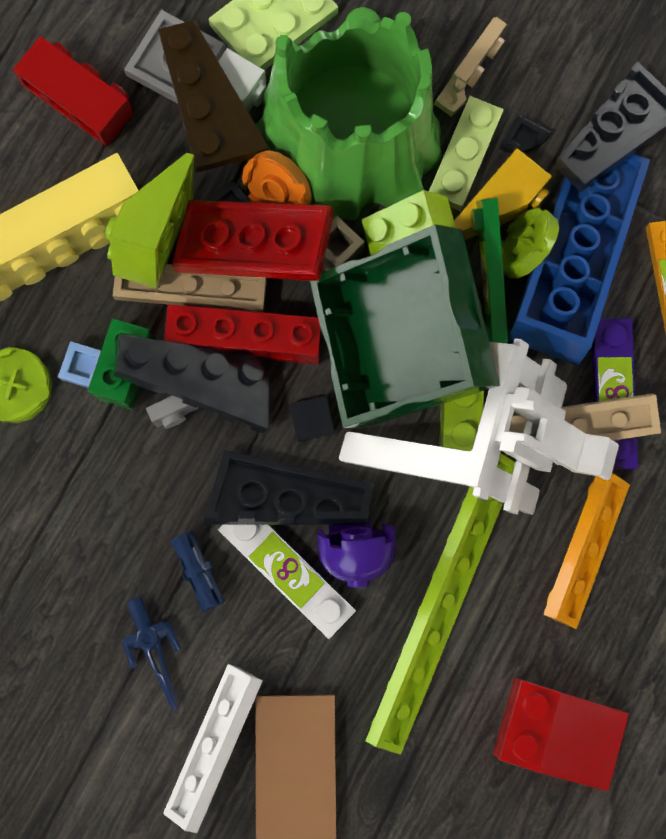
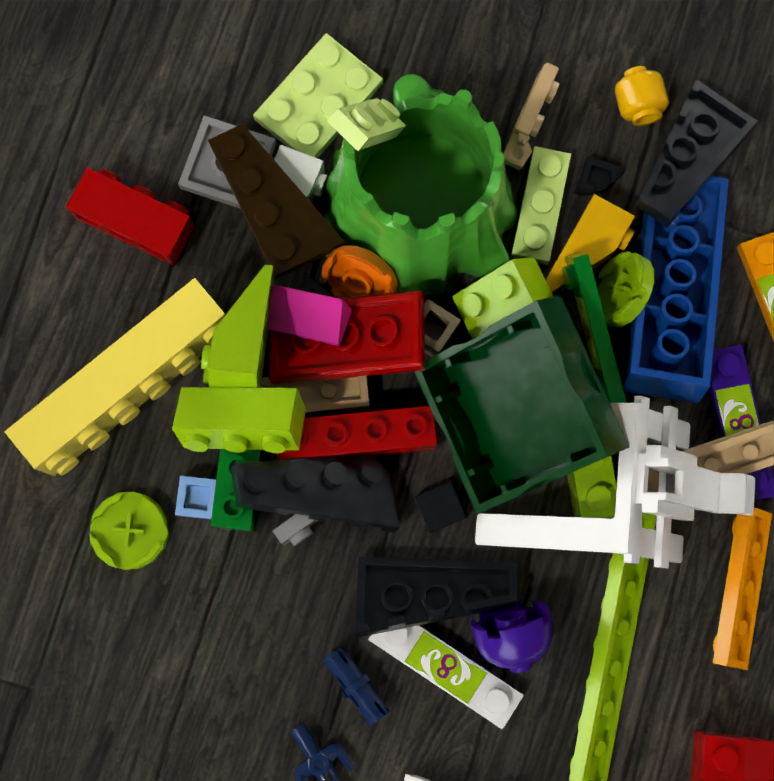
camera: 10 degrees left, 0 degrees up
none -> lime brick [172,387,306,453]
none -> dark pink slope [268,285,352,346]
none -> yellowish green plate [327,98,406,151]
none -> yellow head [615,66,669,126]

